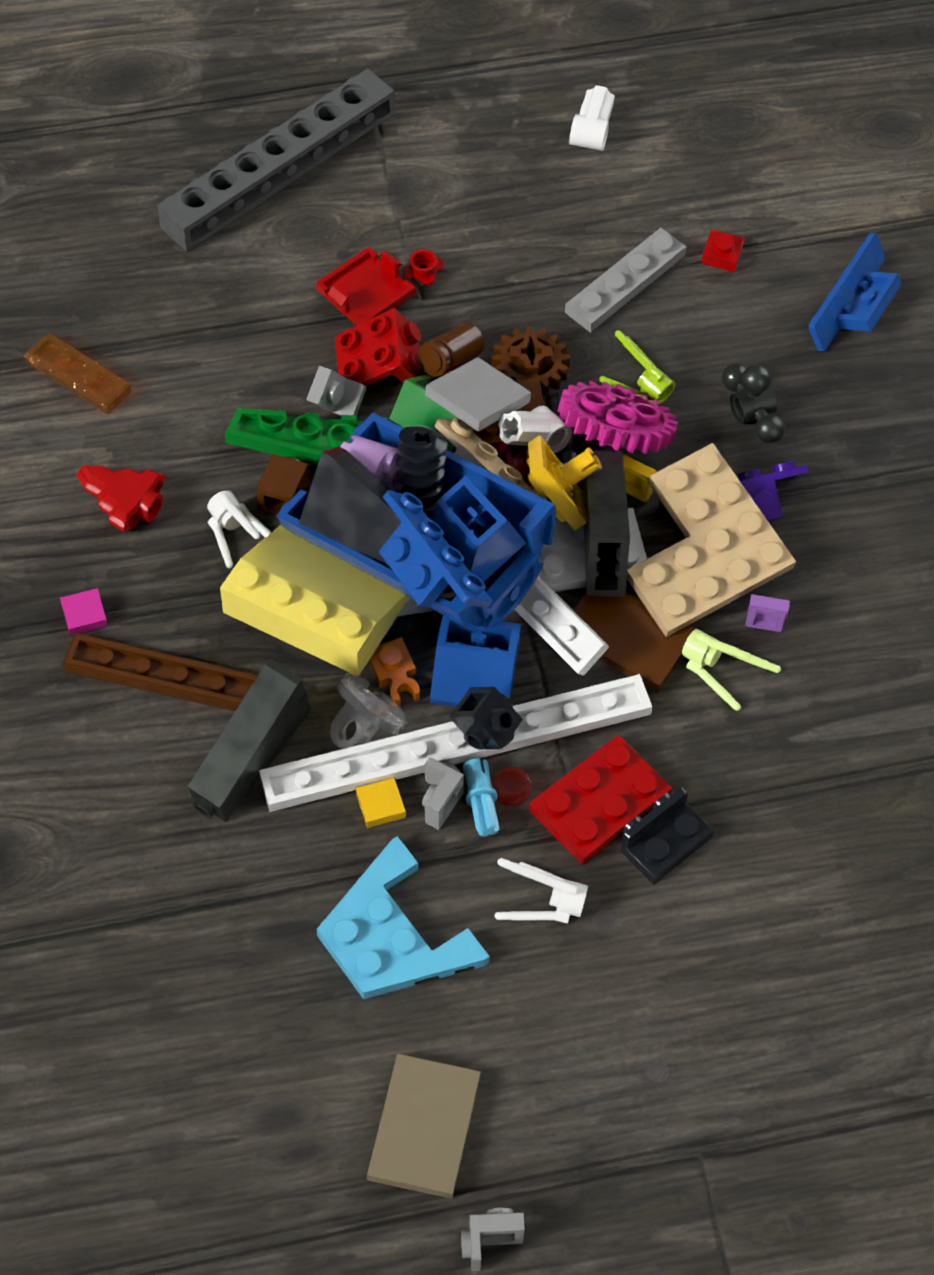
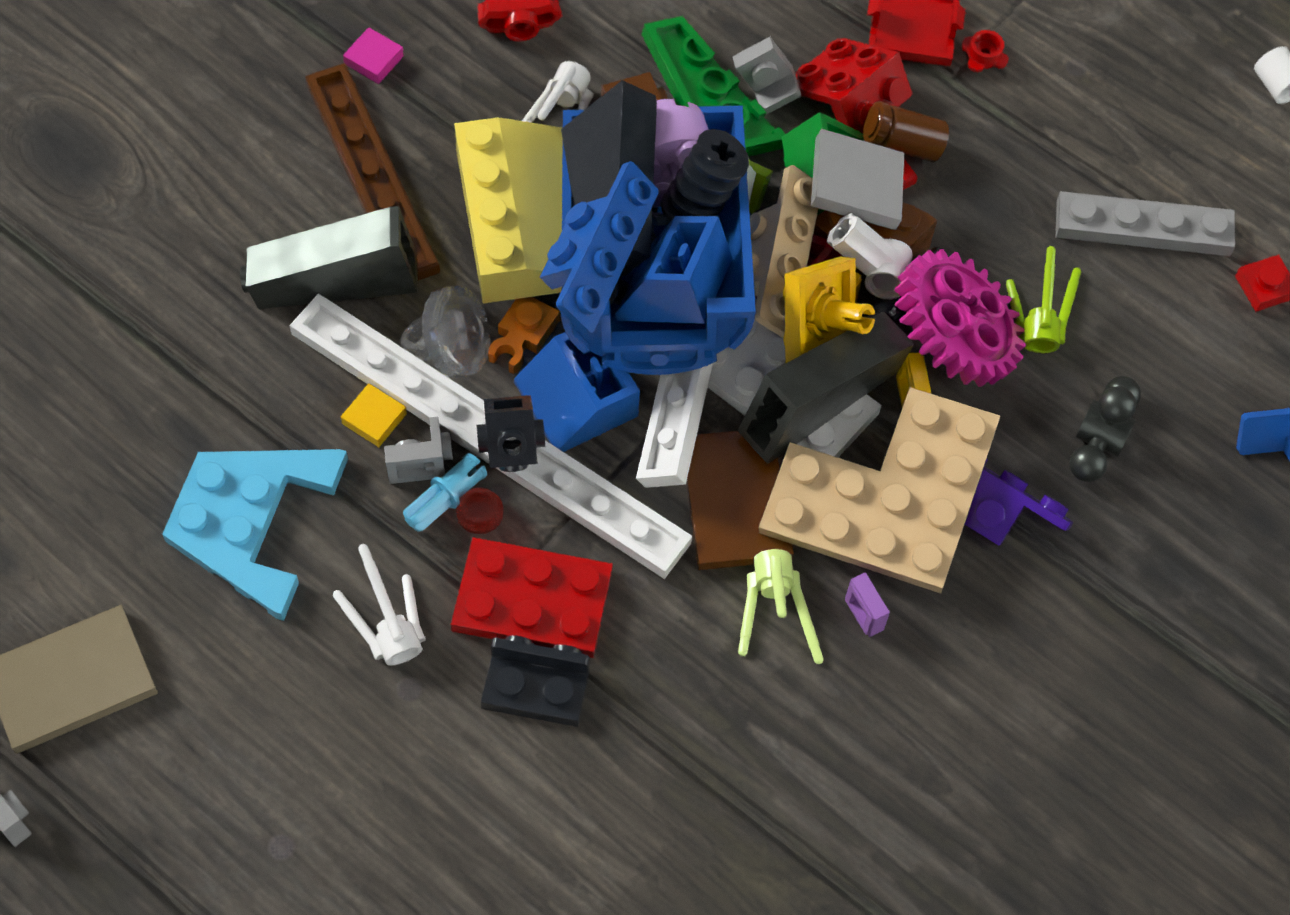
camera: 50 degrees right, 5 degrees up
reddish brown gear [491,326,570,397] -> none

